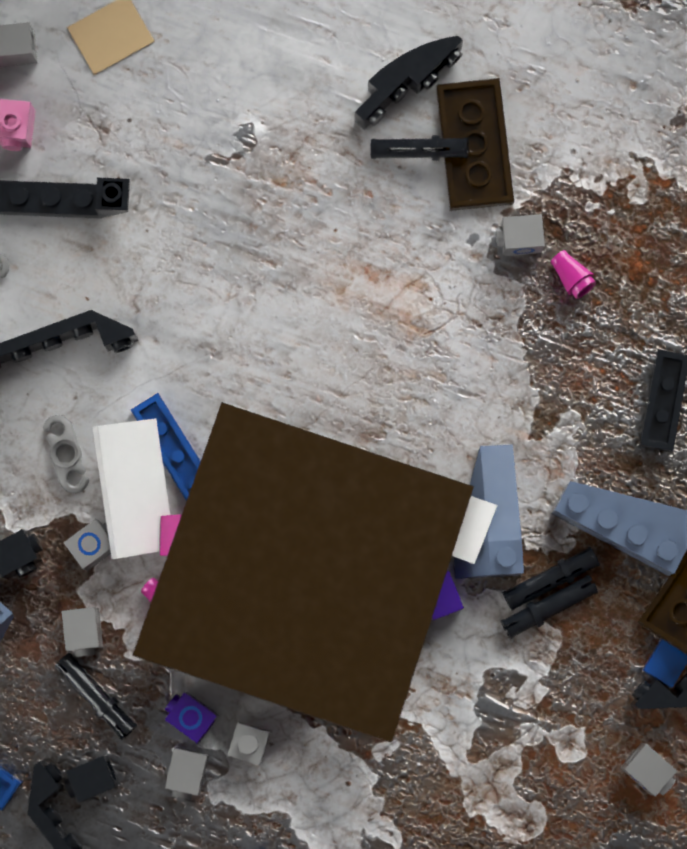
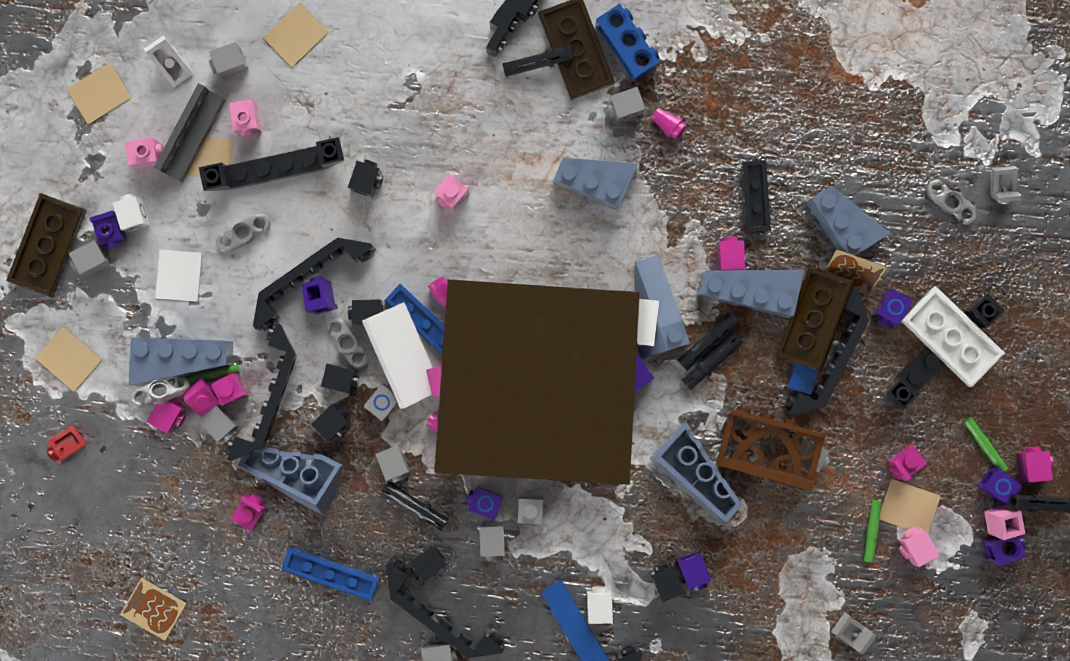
camera: 20 degrees left, 5 degrees up
none -> dark purple brick [301,276,338,315]
none -> black brick [321,363,360,394]
none -> black brick [348,159,384,198]
none -> black brick [348,299,383,325]
none -> dark pink cone [427,276,448,309]
none -> bright pink brick [434,174,469,211]
none -> sand blue wedge [553,158,638,211]
none -> blue brick [595,4,659,83]
none -> sand blue wedge [649,422,742,523]
none -> reddish brown fence [716,406,826,491]
none -> dark pink brick [717,237,745,271]

